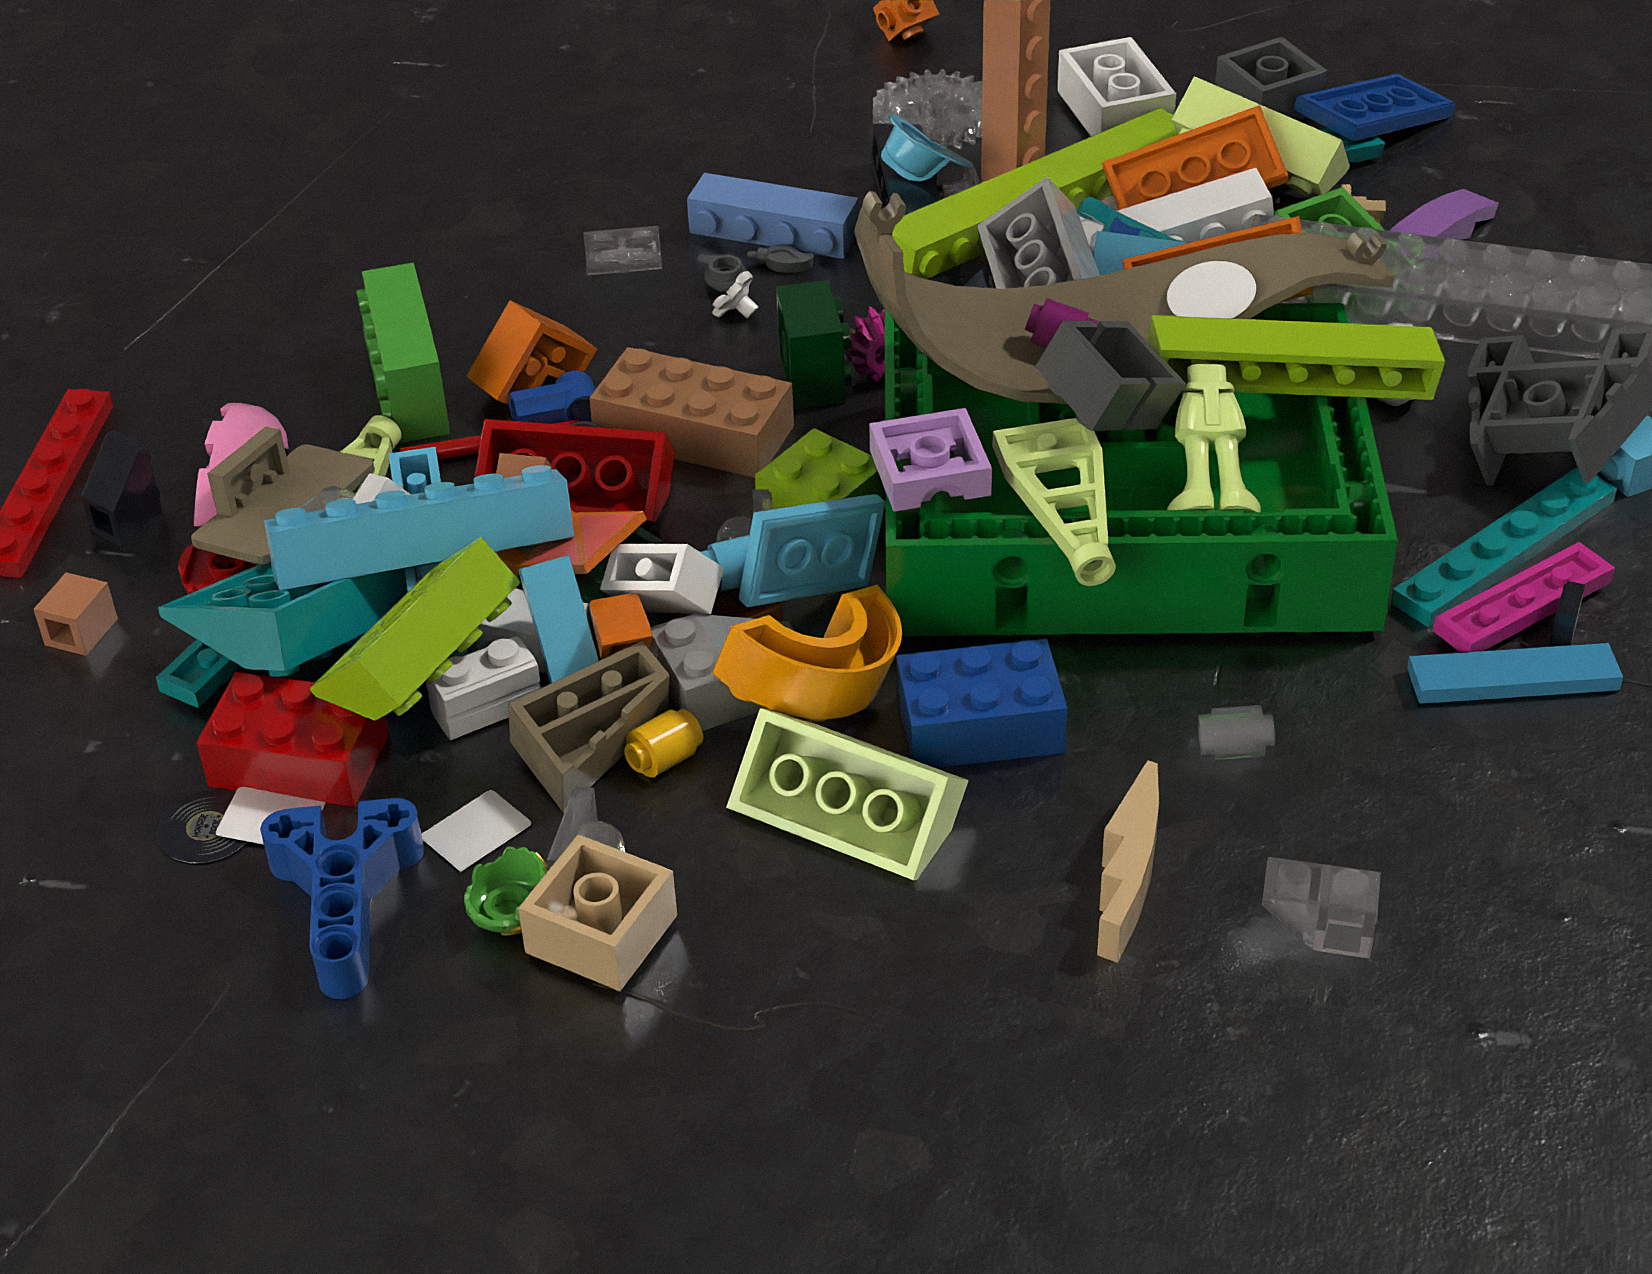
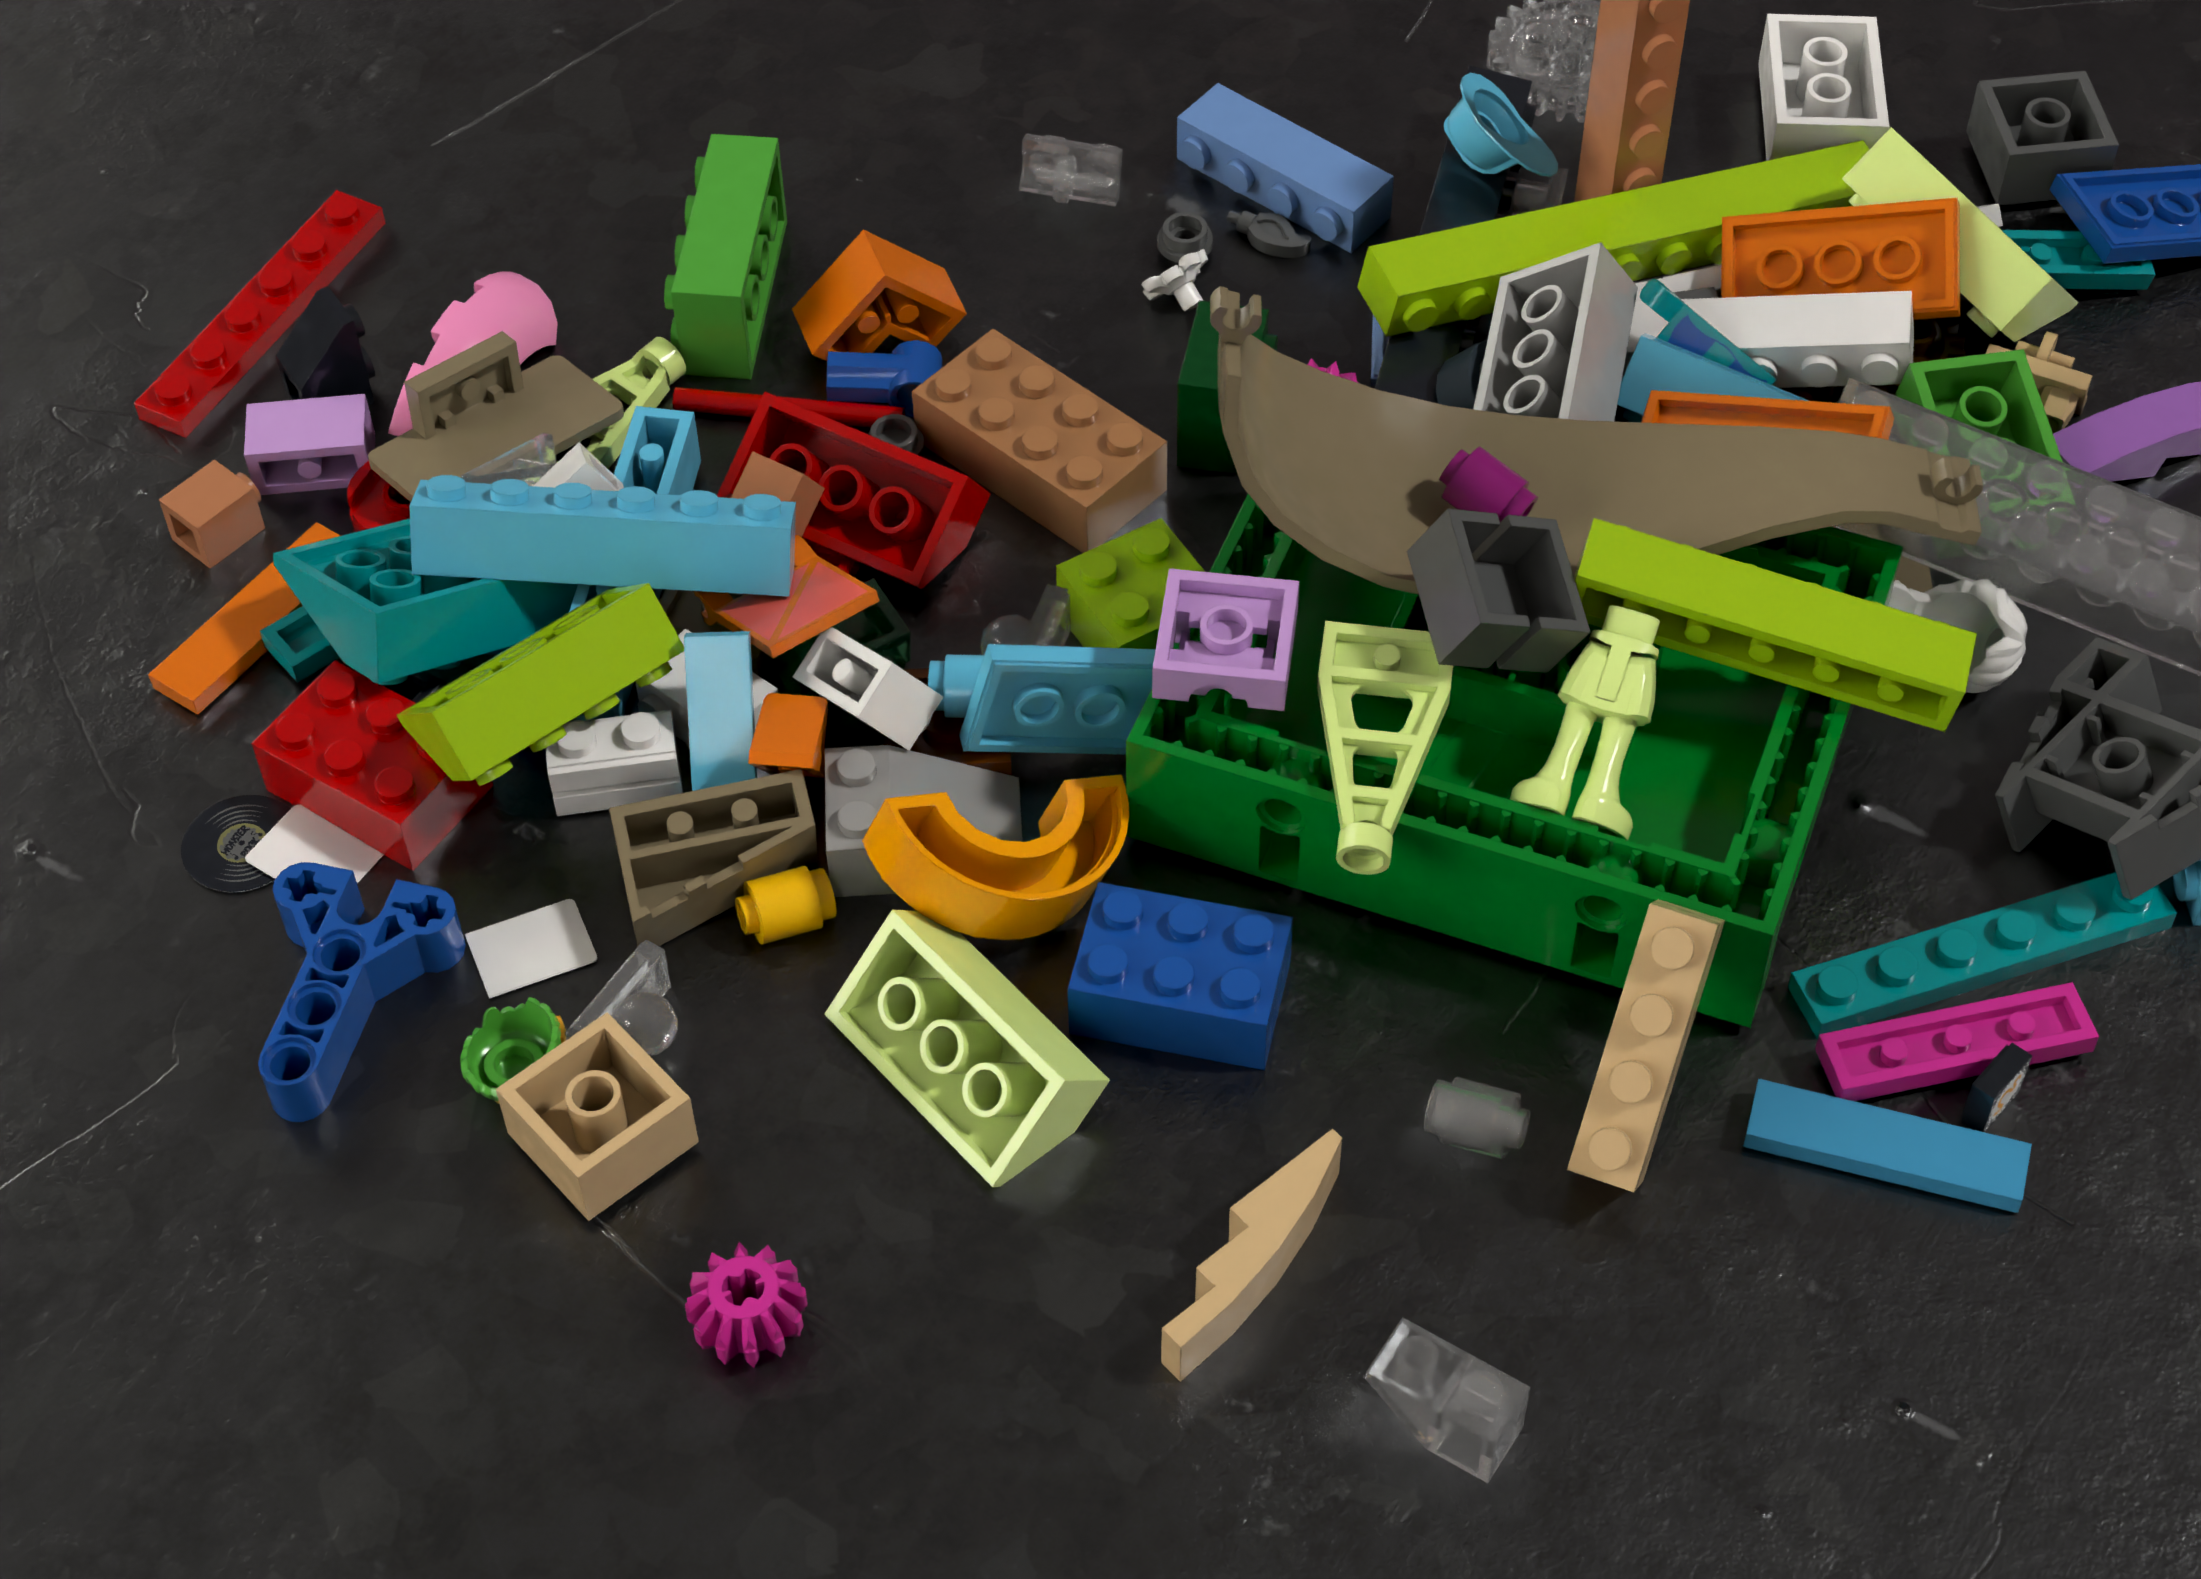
camera: 20 degrees right, 10 degrees up
white sticker [1167,261,1256,319] -> none
none -> orange tile [148,522,341,715]
none -> lavender brick [244,394,375,495]
none -> dark pink gear [685,1242,808,1368]
none -> tan brick [1567,899,1725,1192]

